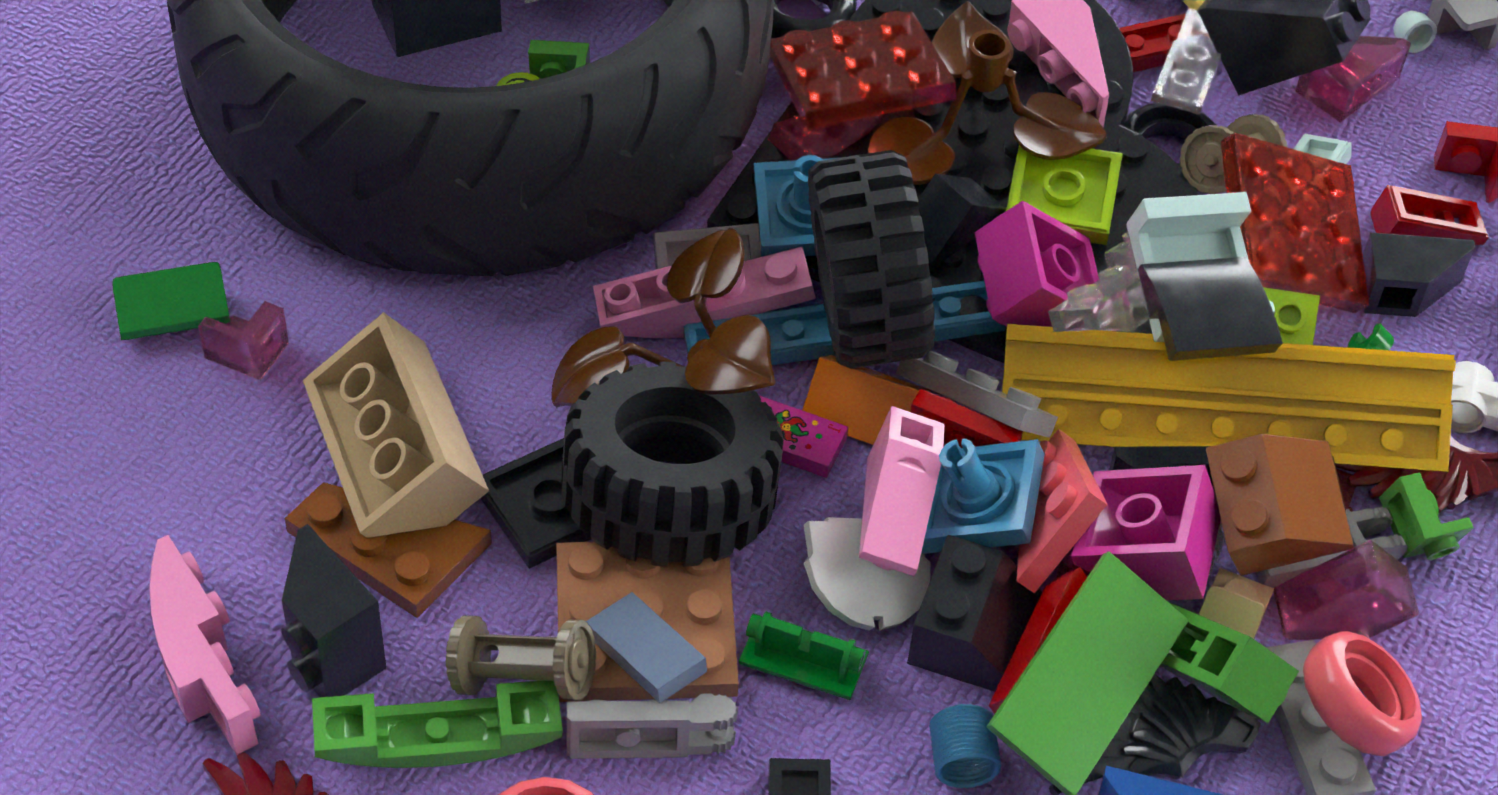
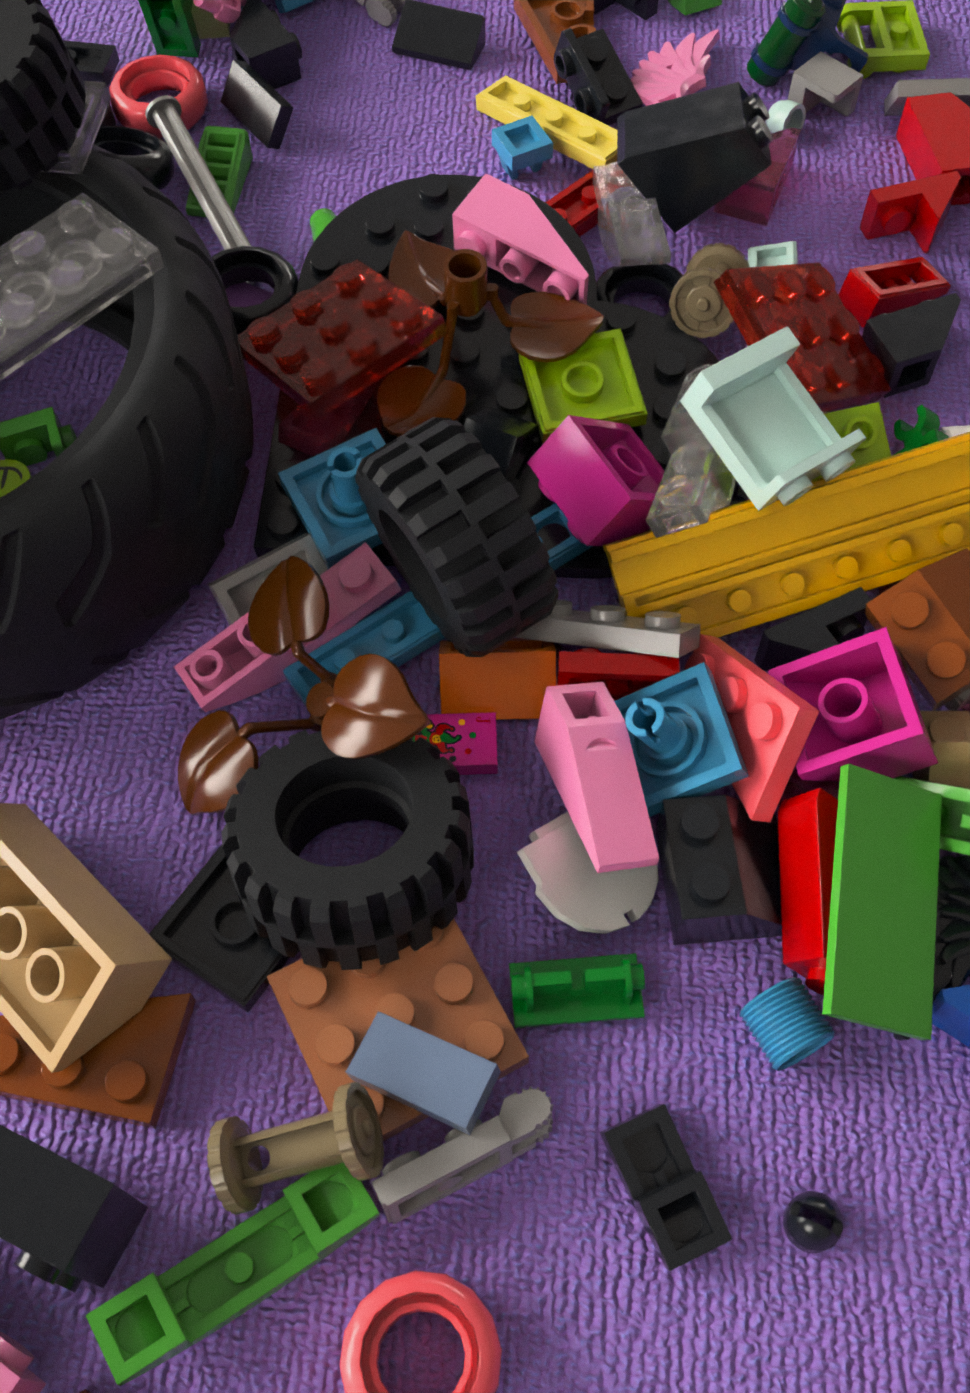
camera: 20 degrees left, 10 degrees up
black slope [1138,257,1283,361] -> none

